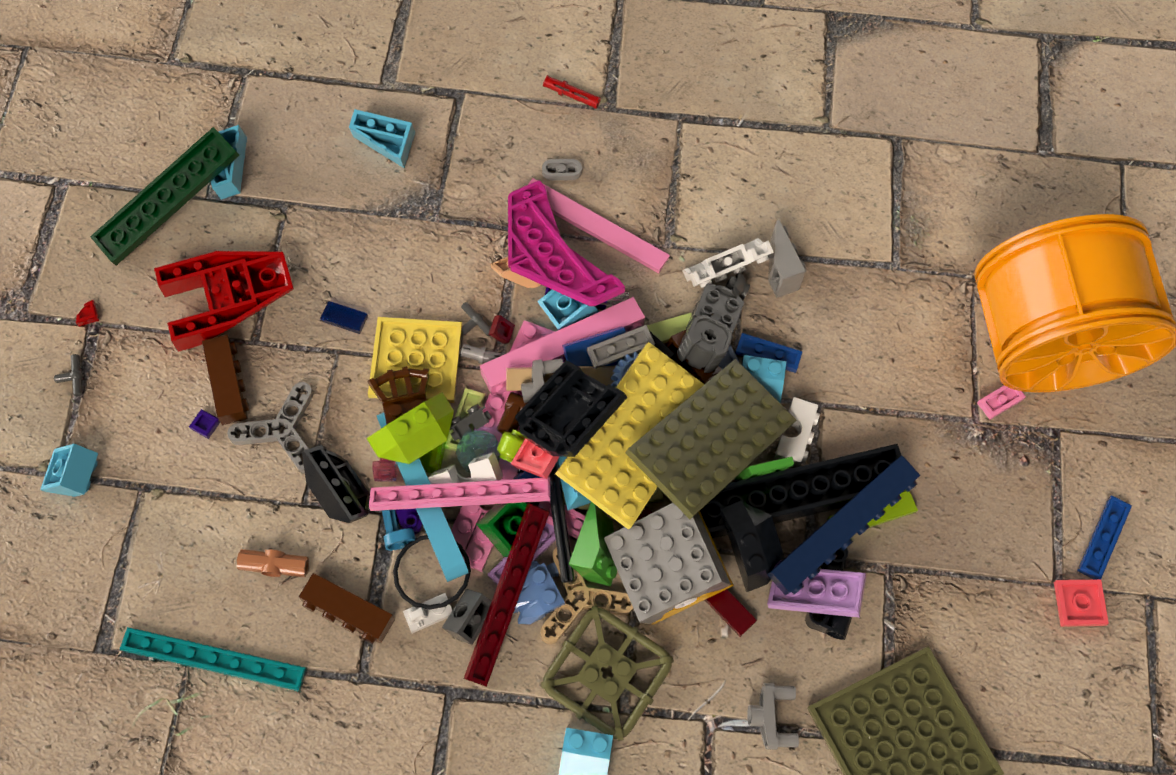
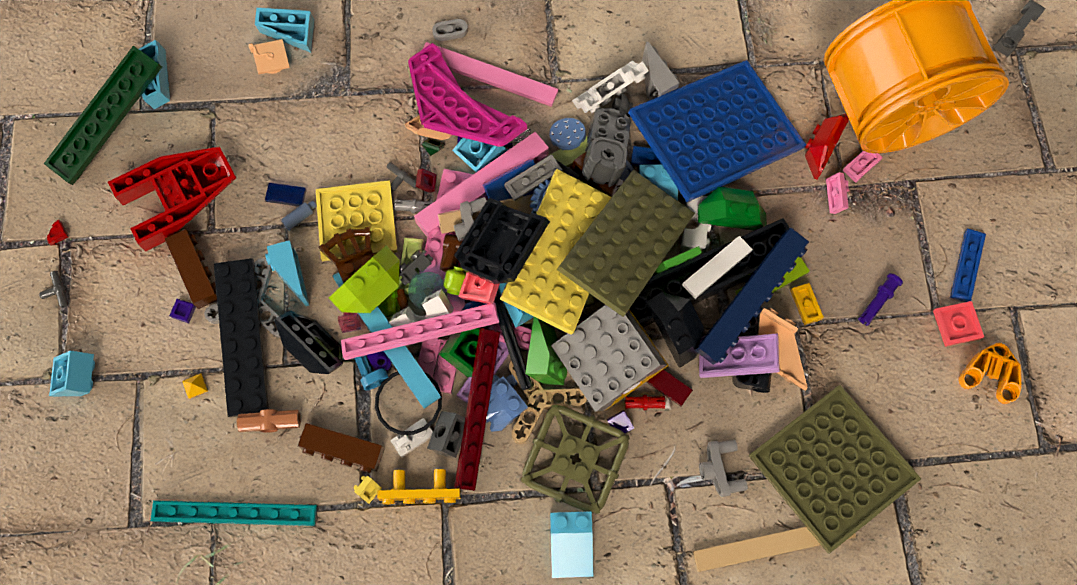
camera: 10 degrees left, 5 degrees up
none -> yellow slope [182,373,208,399]
none -> black plate [214,258,269,418]
none -> light nougat hat [249,39,290,74]
none -> medium azure slope [265,240,309,306]
none -> sand blue cylinder [281,201,317,230]
none -> light yellow tile [353,476,382,504]
none -> yellow plate [377,469,461,504]
none -> reddish brown animal [396,289,409,311]
none -> dark green slope [422,138,445,156]
none -> medium blue tile [549,118,586,150]
none -> plate [607,410,634,438]
none -> red pin [625,395,665,410]
none -> blue plate [628,60,806,202]
none -> white tile [682,236,753,299]
none -> green wedge [698,186,767,231]
none -> light nougat piece [758,307,808,391]
none -> yellow plate [790,283,824,325]
none -> red wedge [805,113,849,180]
none -> bright pink hinge [826,172,849,214]
none -> dark purple pin [858,273,903,326]
none -> light orange connector [958,343,1022,404]

